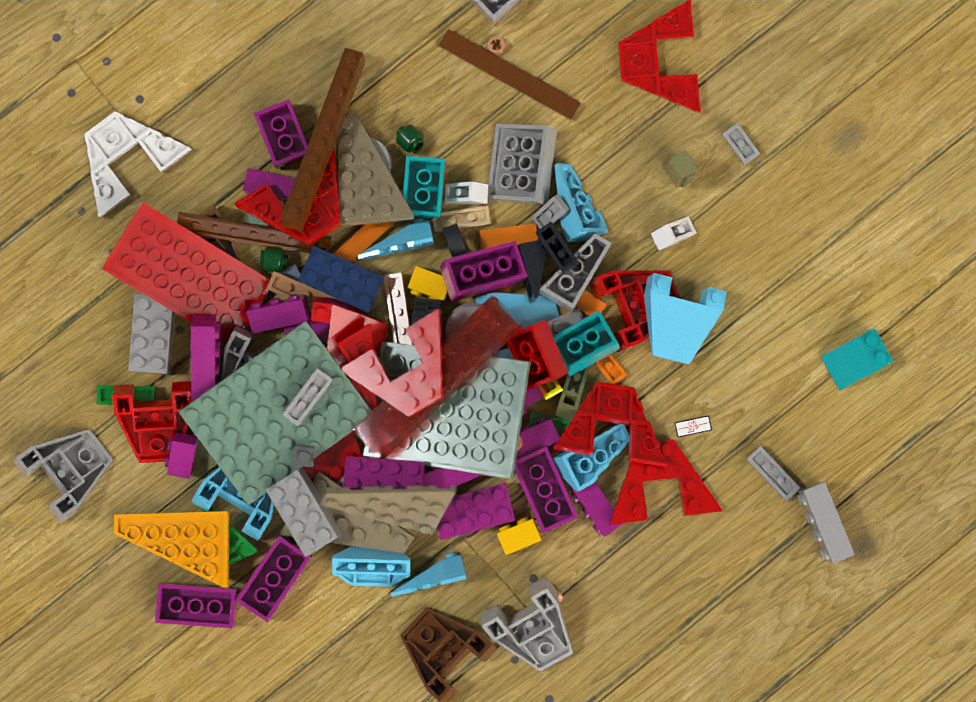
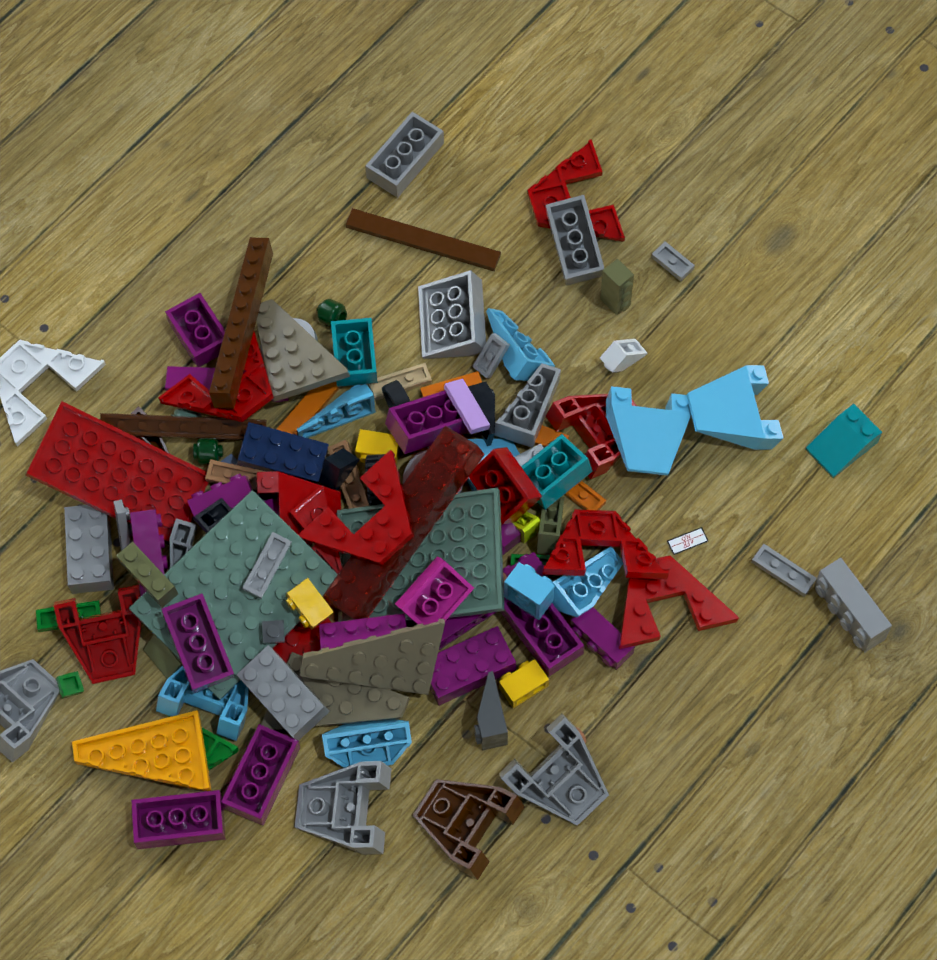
camera: 10 degrees left, 20 degrees down
magenta brick [165,432,198,479] -> none
medium azure wedge [391,552,467,597] -> none
white slope [444,182,488,205] -> none
nougat bush [488,36,505,55] -> none
black slope [535,221,579,274] -> none
none -> green plate [56,671,84,699]
none -> light grey plate [113,500,133,551]
none -> olive brick [116,541,178,608]
none -> magenta brick [161,593,234,693]
none -> black slope [193,498,232,534]
none -> yellow brick [286,578,334,630]
none -> light grey wedge [295,761,391,854]
none -> black slope [319,448,360,491]
none -> dark pink slope [395,556,474,625]
none -> lavender tile [444,379,490,434]
none -> dark grey slope [474,671,508,751]
none -> medium azure brick [504,562,555,620]
none -> light grey brick [546,195,604,286]
none -> medium azure wedge [686,365,784,450]

